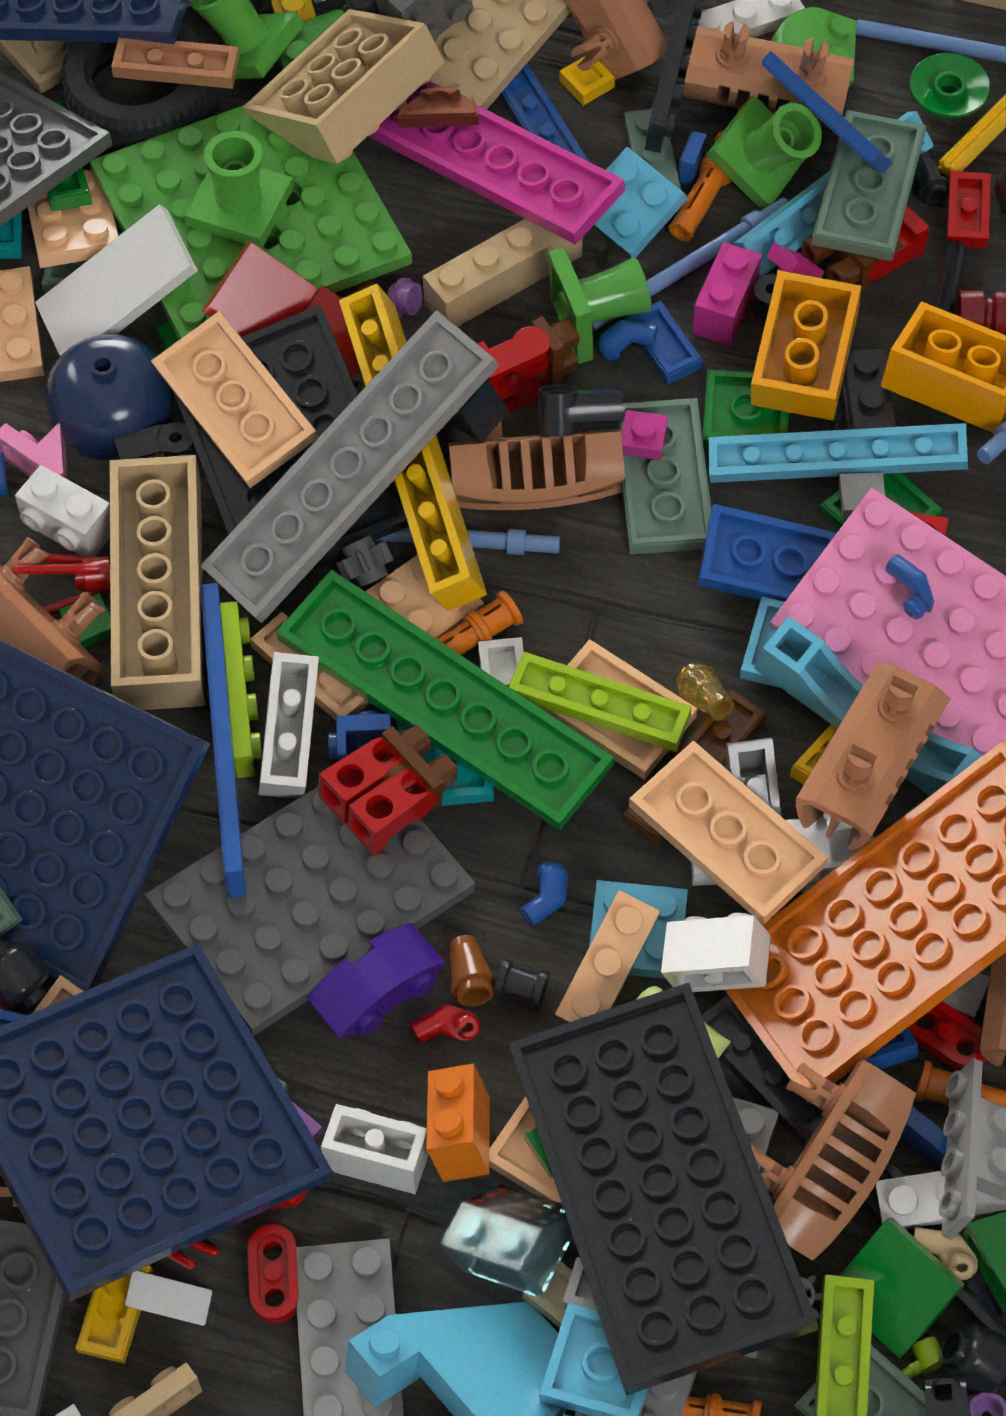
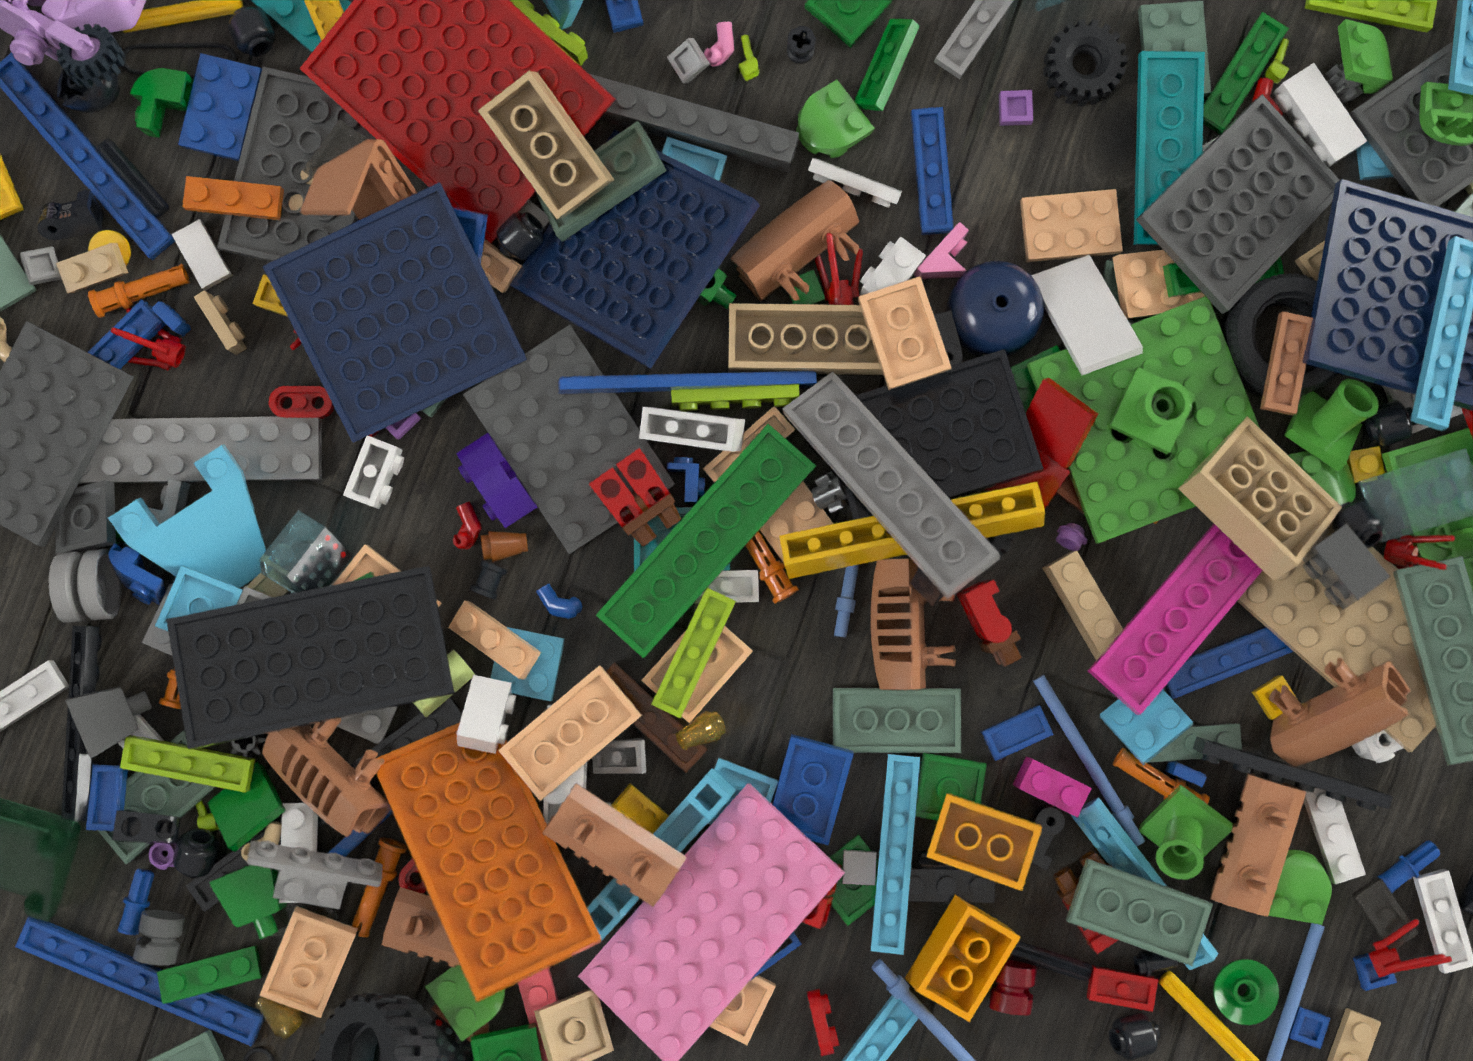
camera: 95 degrees right, 25 degrees up
white sticker [125,1271,212,1326] -> none
light nougat plate [151,311,319,488] -> none
copper plate [397,86,480,128] -> none
orange brick [426,1063,490,1182] -> none
black piece [538,385,625,437] -> none
bright green plant [548,247,651,364] -> none
blue arm [598,320,658,360] -> none
dark pink plate [622,410,668,460] -> none
blue tile [761,51,893,174] -> none
dark pink plate [766,242,825,278] -> none
blue arm [885,554,935,620] -> none
none -> light nougat plate [858,276,952,390]
none -> blue tile [1289,1006,1331,1049]

